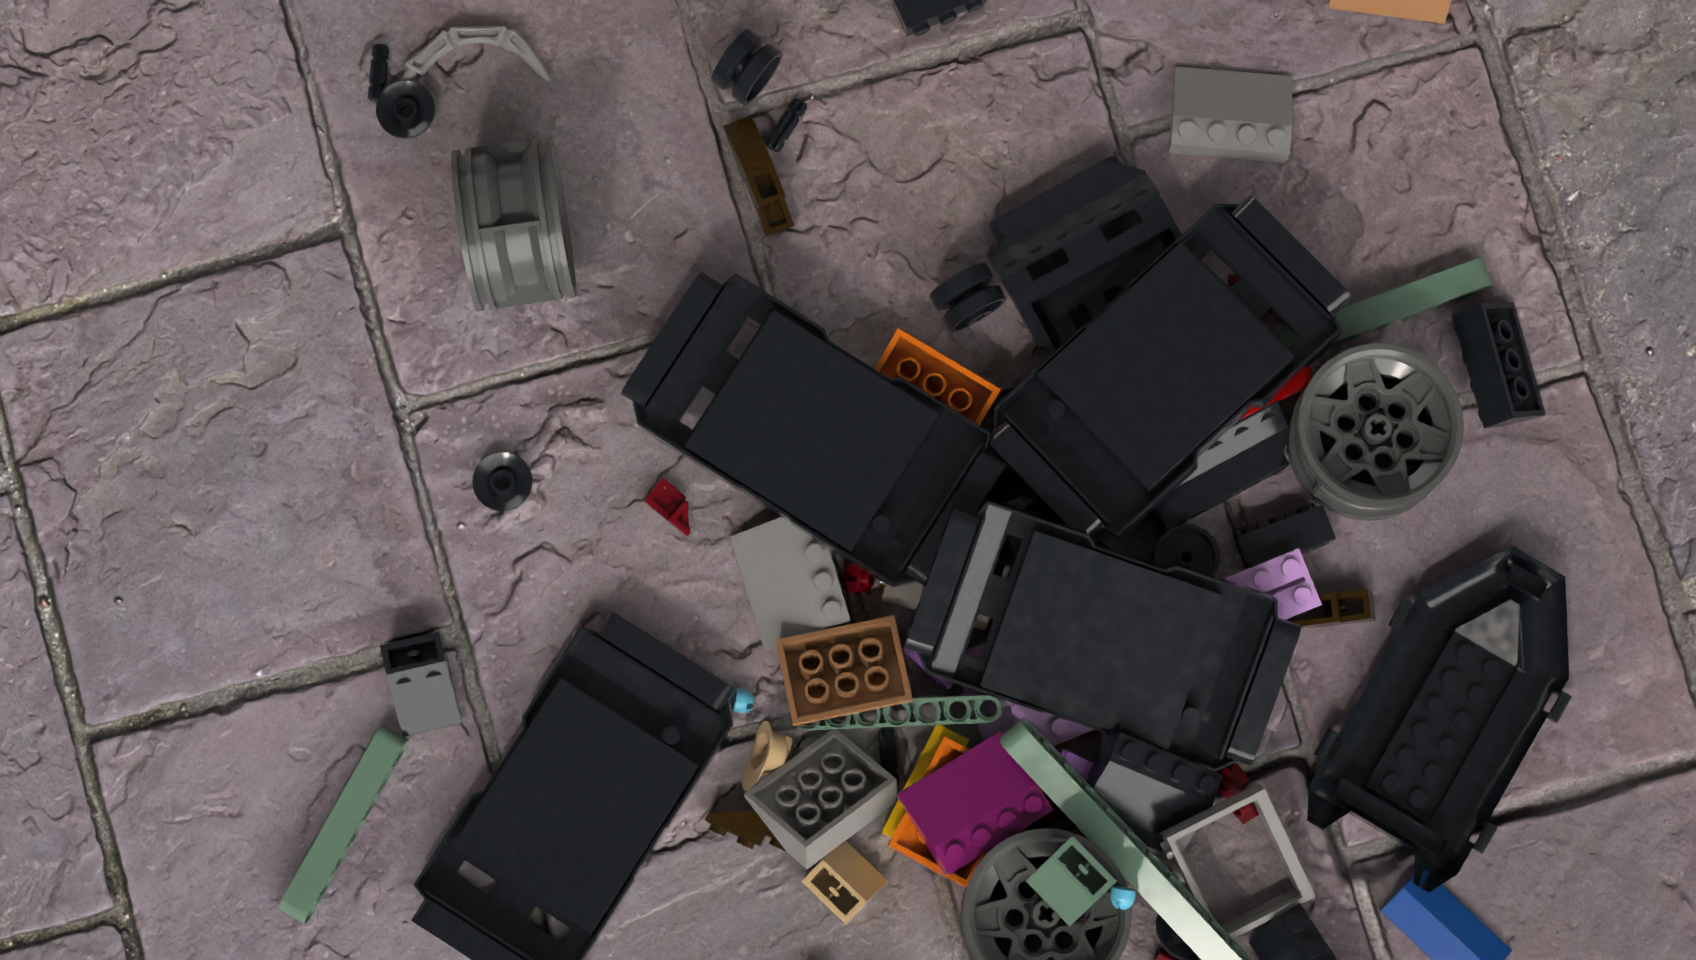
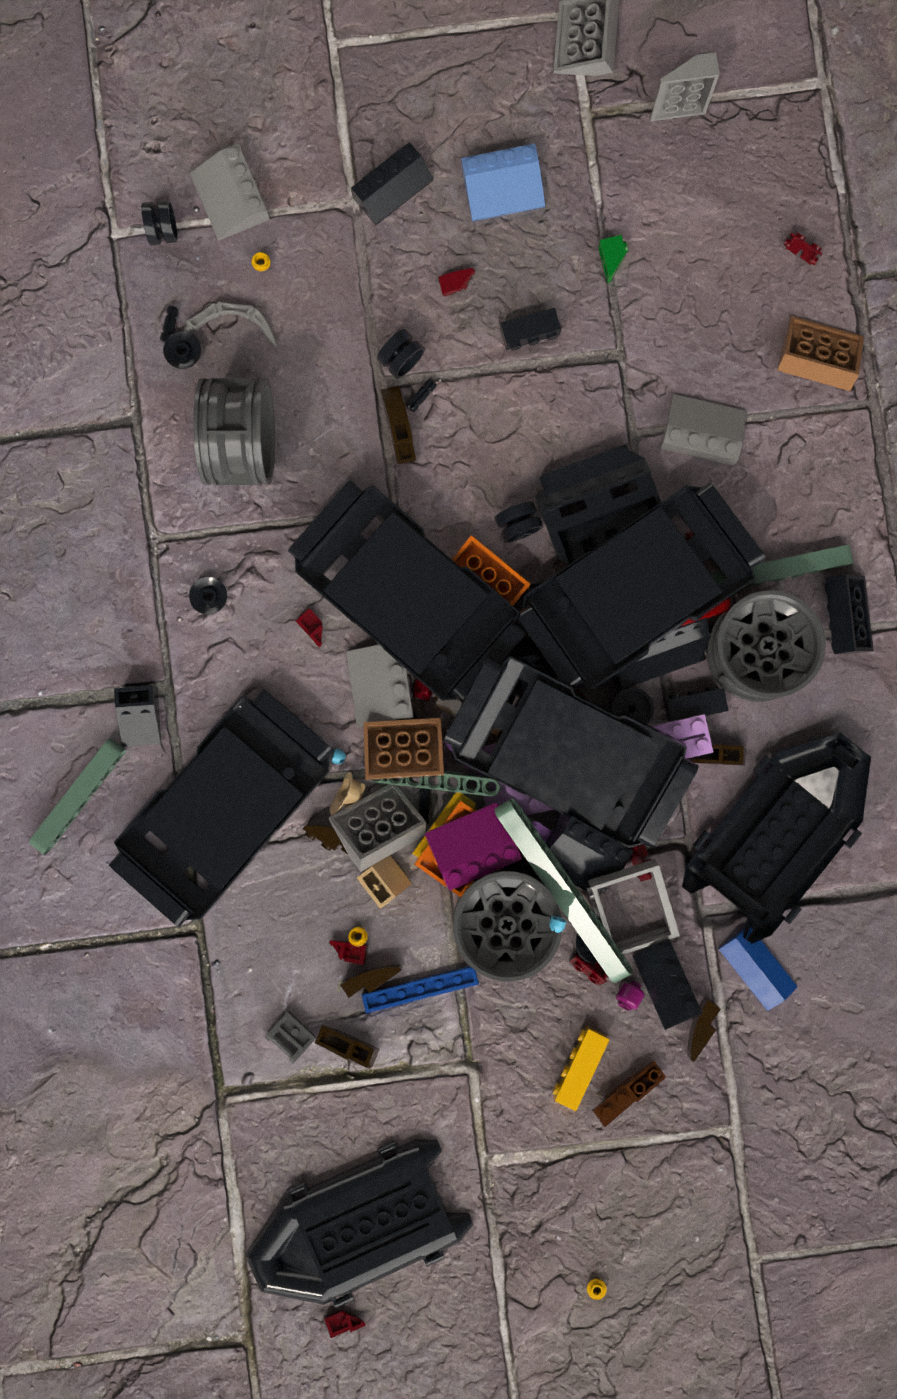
camera: 15 degrees right, 5 degrees up
sand green slope [1026,836,1117,927] -> none

